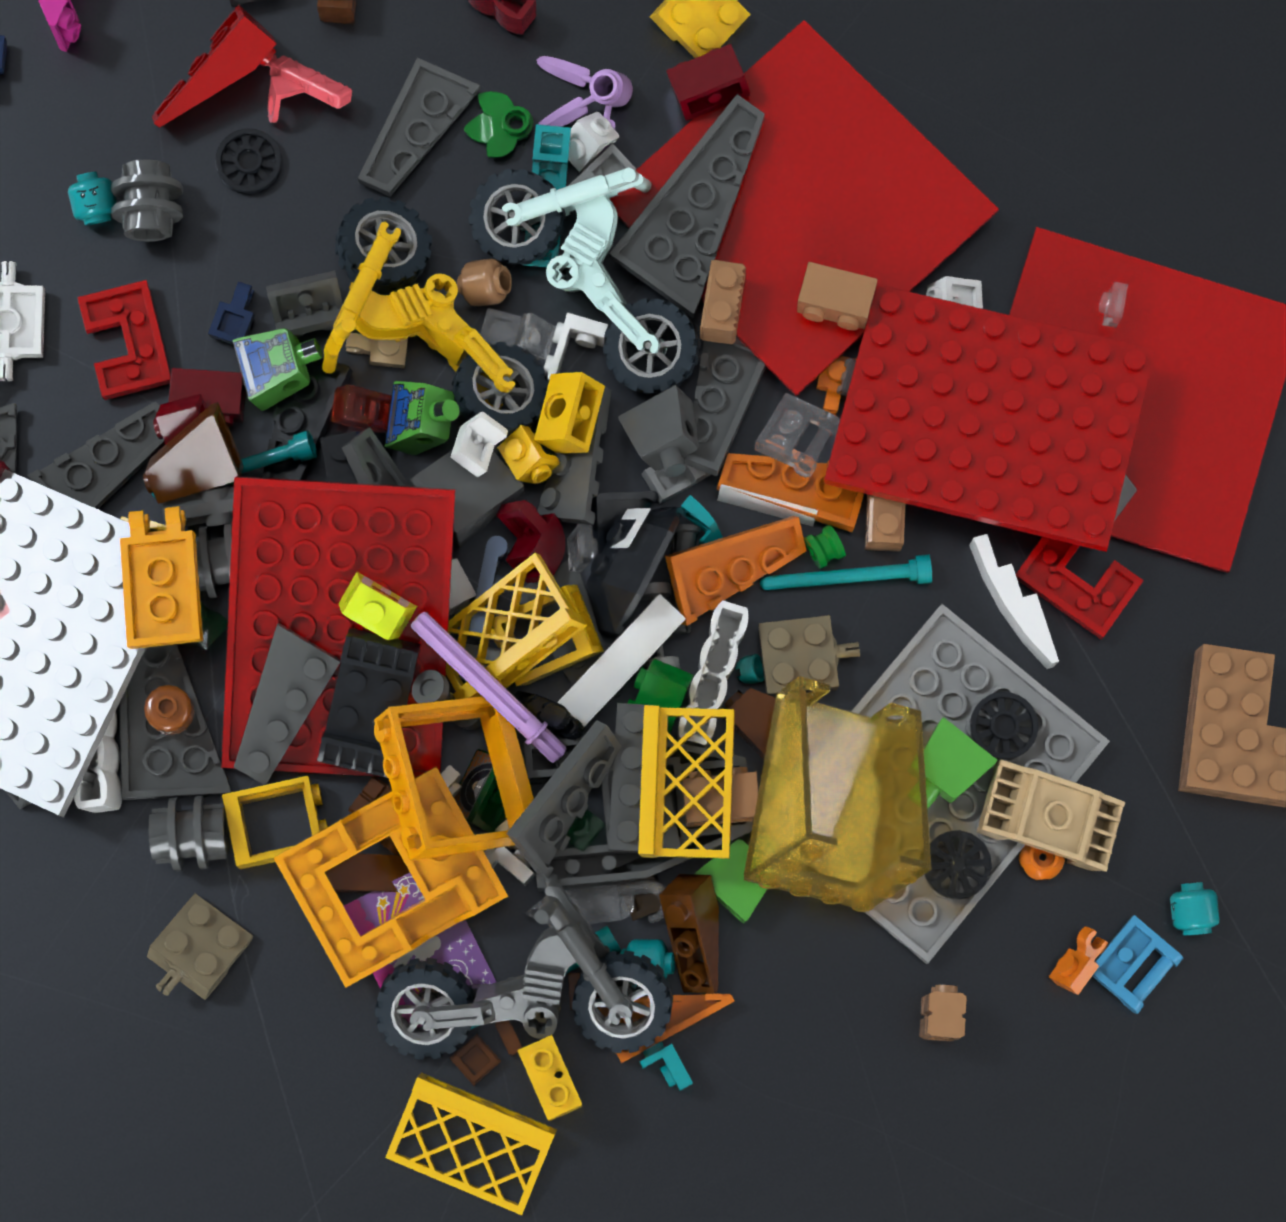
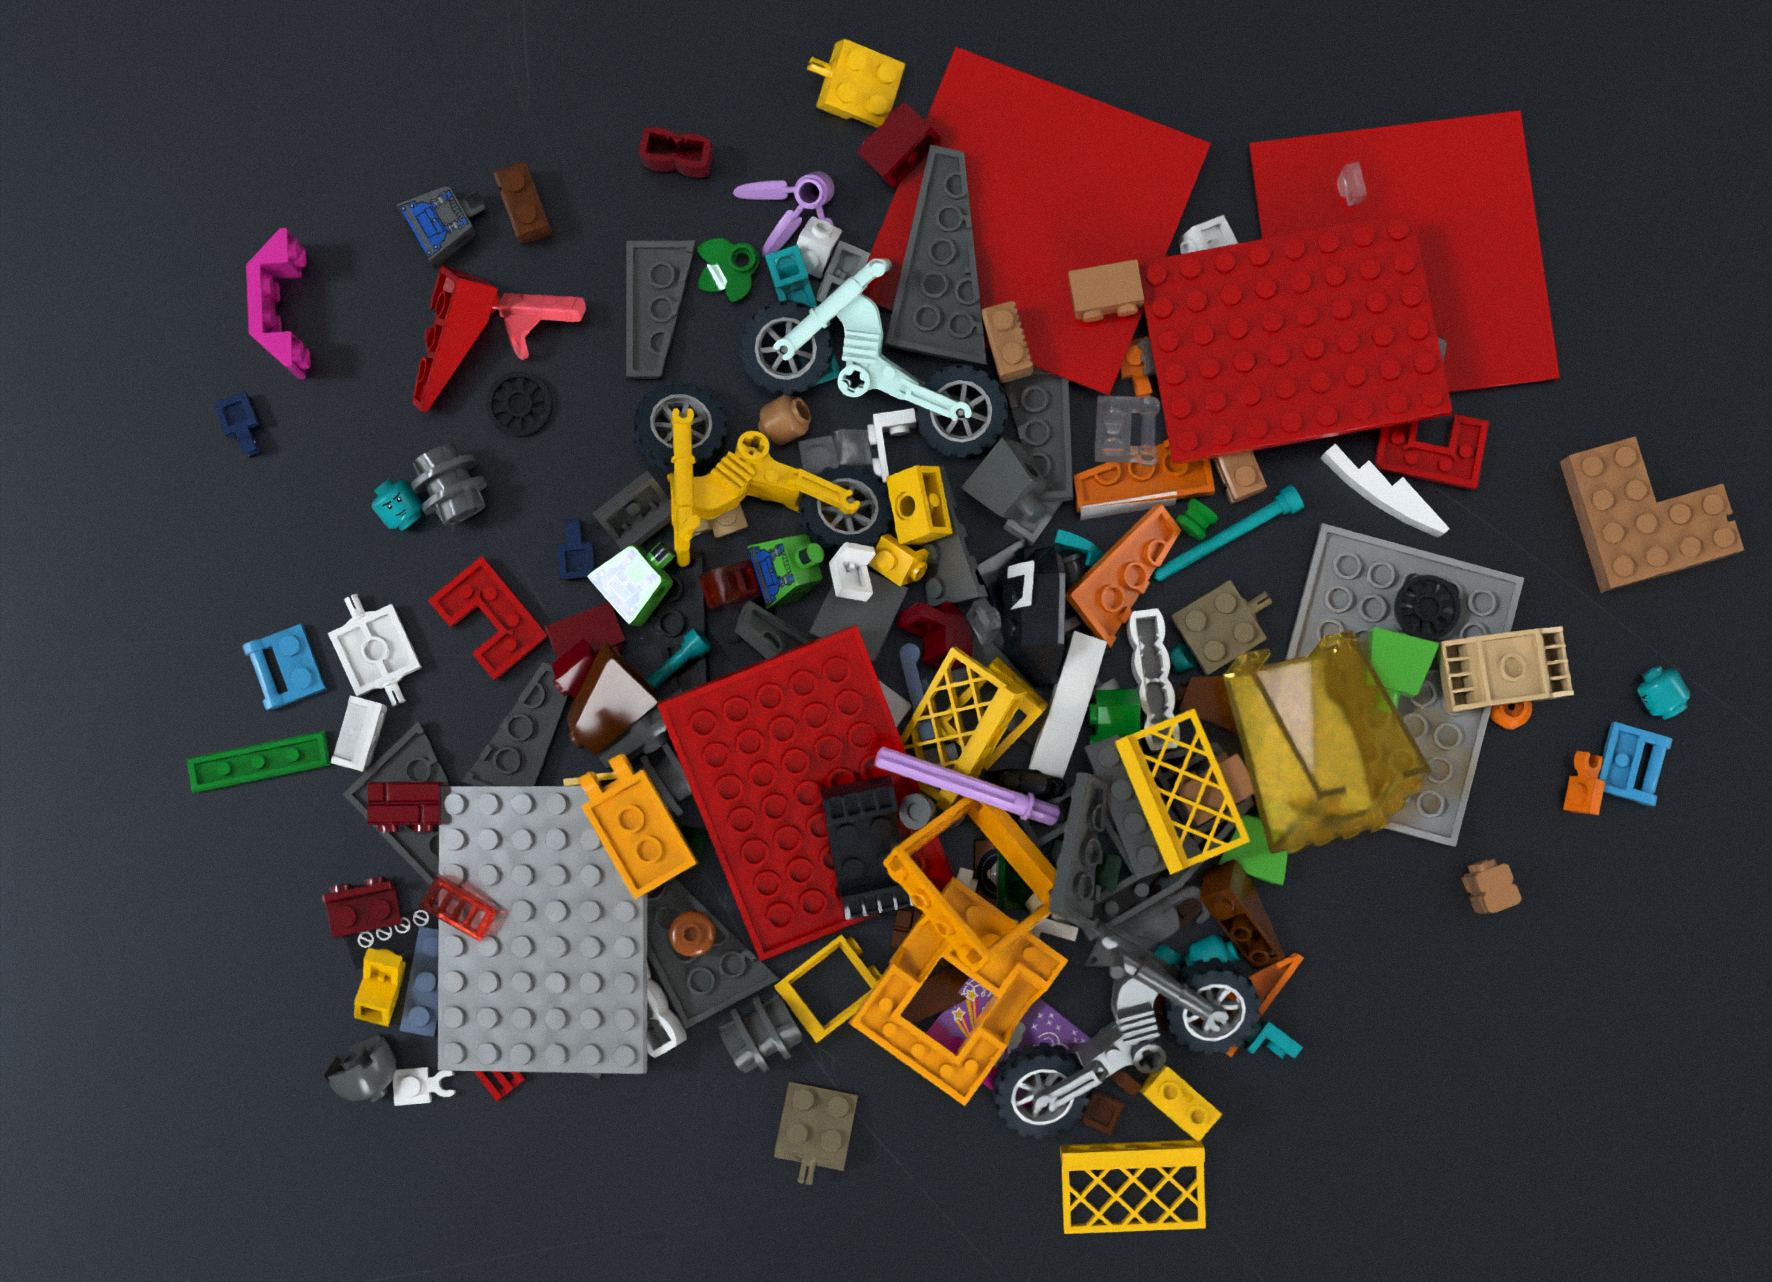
camera: 20 degrees left, 5 degrees up
dark grey wing [234,622,340,785] -> none
neon yellow torso [338,572,417,640] -> none
black wheel [922,830,992,900] -> none

